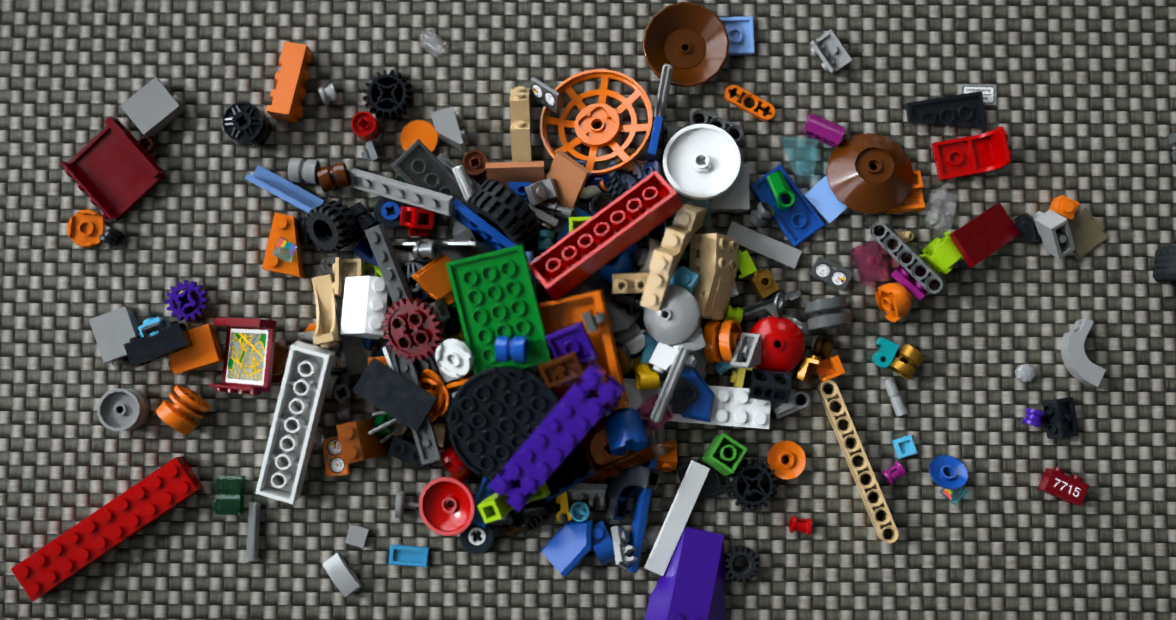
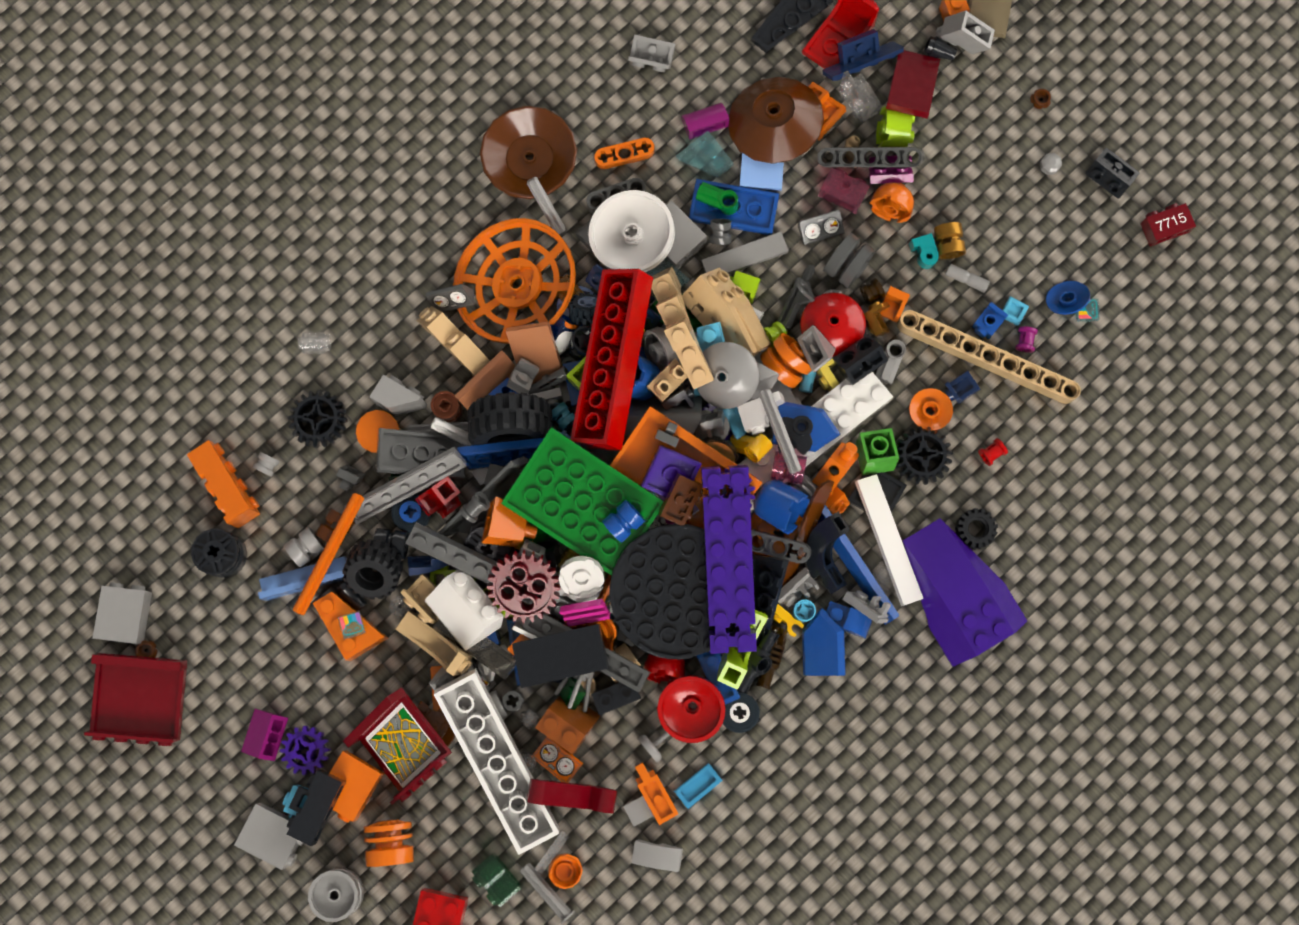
camera: 40 degrees left, 5 degrees down
orange tile [67,209,107,248] -> none
black wheel [99,225,124,247] -> none
red wheel [351,112,380,141] -> none
blue tile [646,116,663,162] -> none
light blue tile [719,16,755,56] -> none
pearl gold brick [749,269,780,300] -> none
dark purple wheel [1022,408,1046,428] -> none
light grey arch [1061,318,1106,387] -> none
none -> magenta brick [241,708,288,761]
none -> orange axle [293,493,364,615]
none -> dark red beam [527,779,617,814]
none -> clear tile [534,830,570,874]
none -> orange hair [548,853,583,889]
none -> dark pink tile [559,599,611,627]
none -> orange hinge [635,762,679,825]
none -> dark grey tile [700,410,725,438]
none -> dark grey beam [751,528,811,564]
none -> orange torso [812,442,859,494]
none -> dark blue bracket [822,29,904,81]
none -> dark blue bracket [945,371,981,404]
none -> blue brick [972,302,1008,340]
none -> reddish brown plate [1030,89,1051,109]

